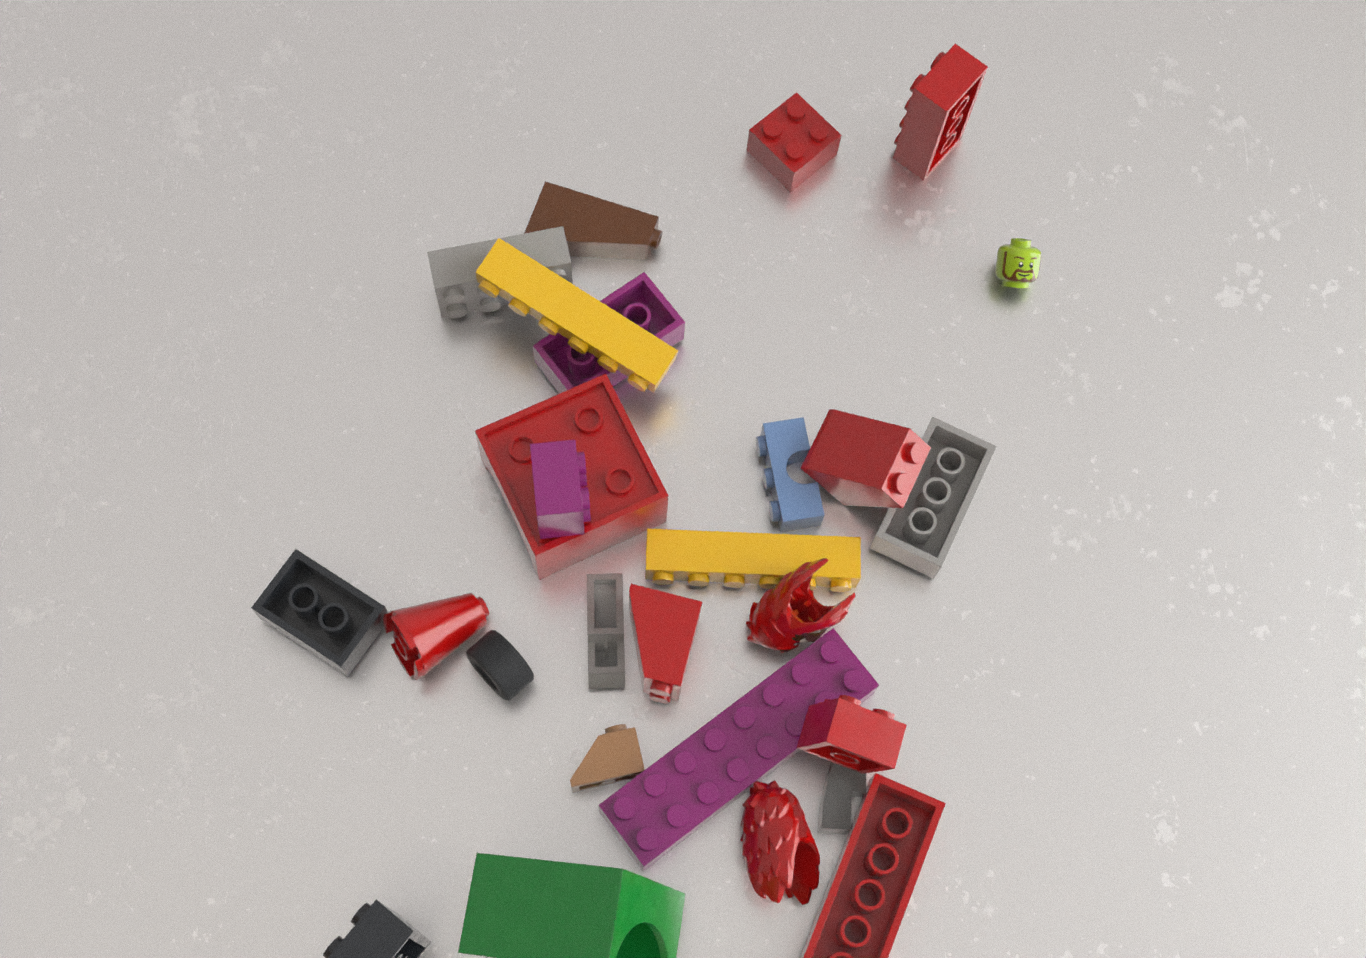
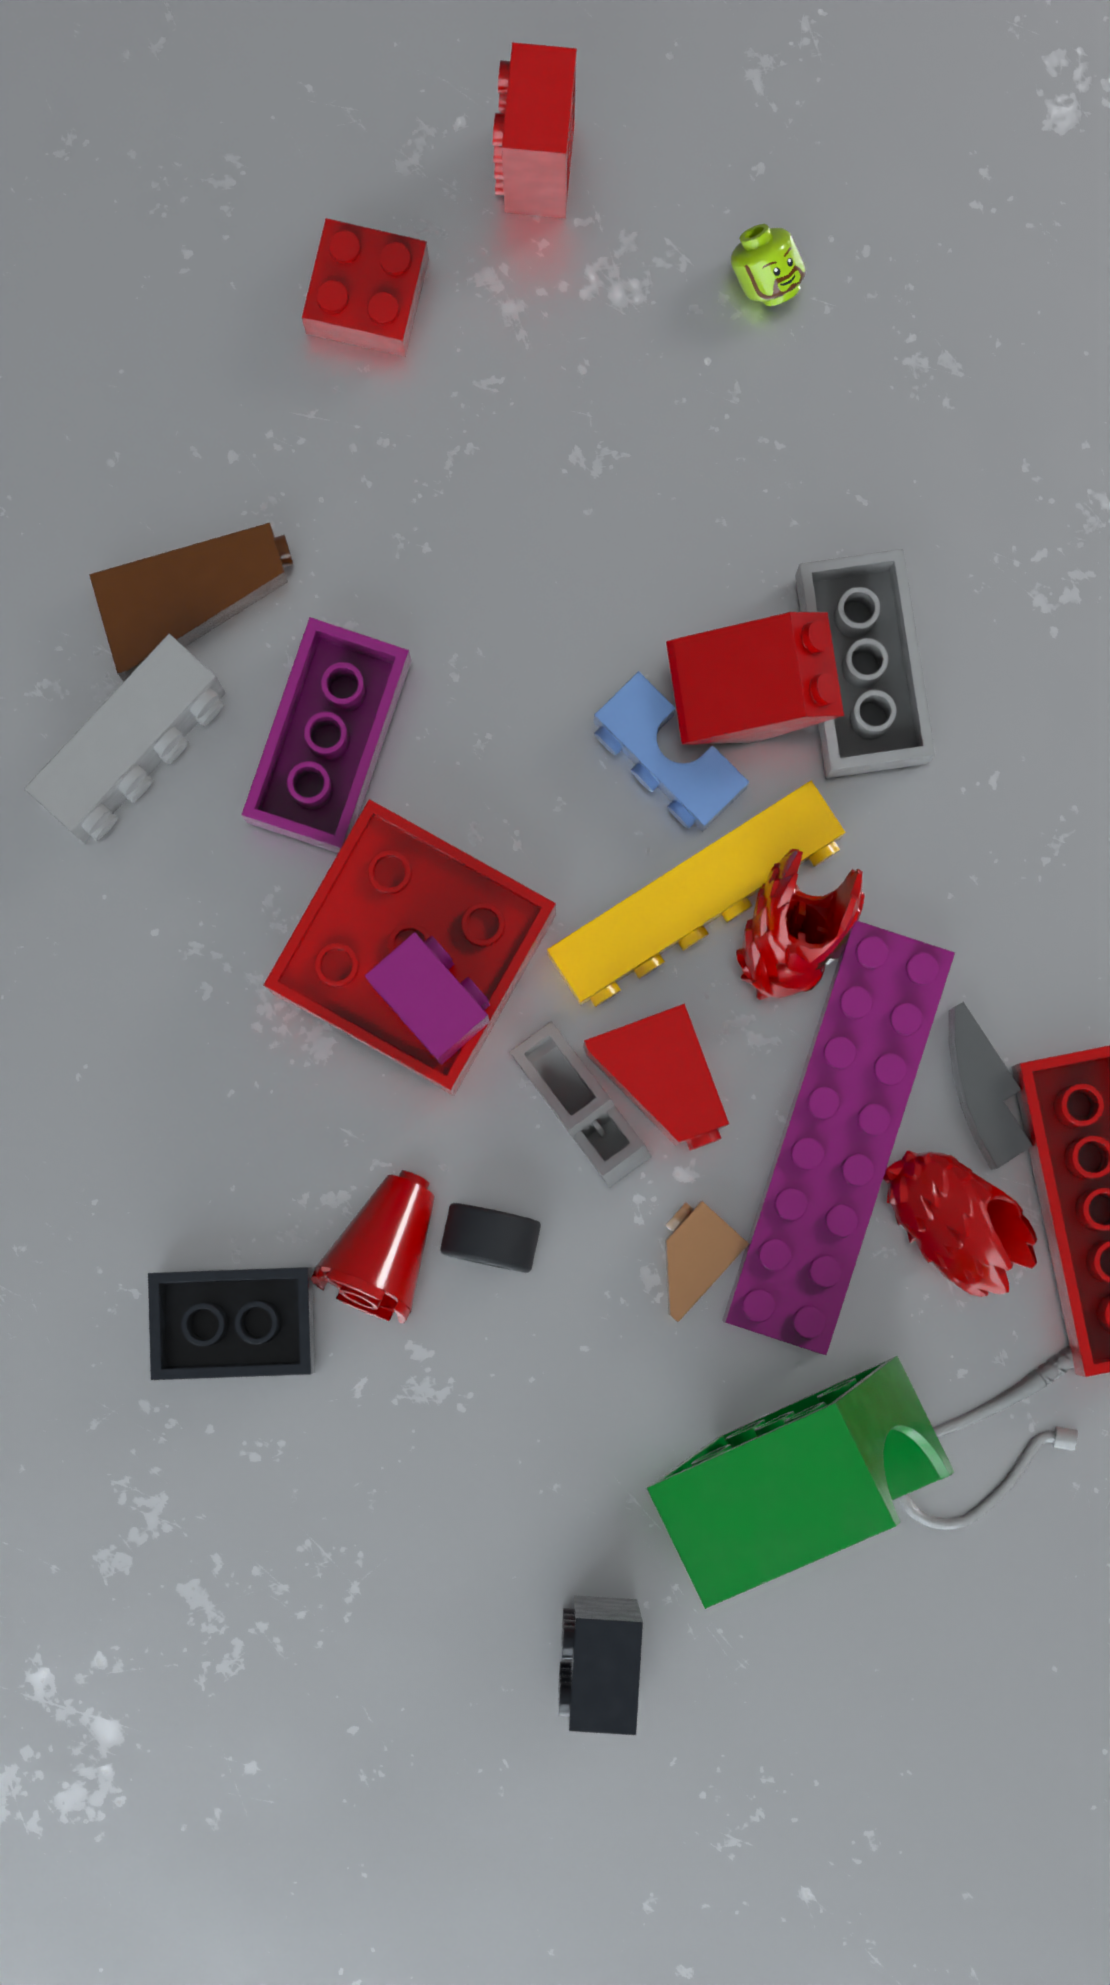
camera: 30 degrees left, 15 degrees up
yellow brick [475,238,678,393] -> none
brick [797,695,907,774] -> none

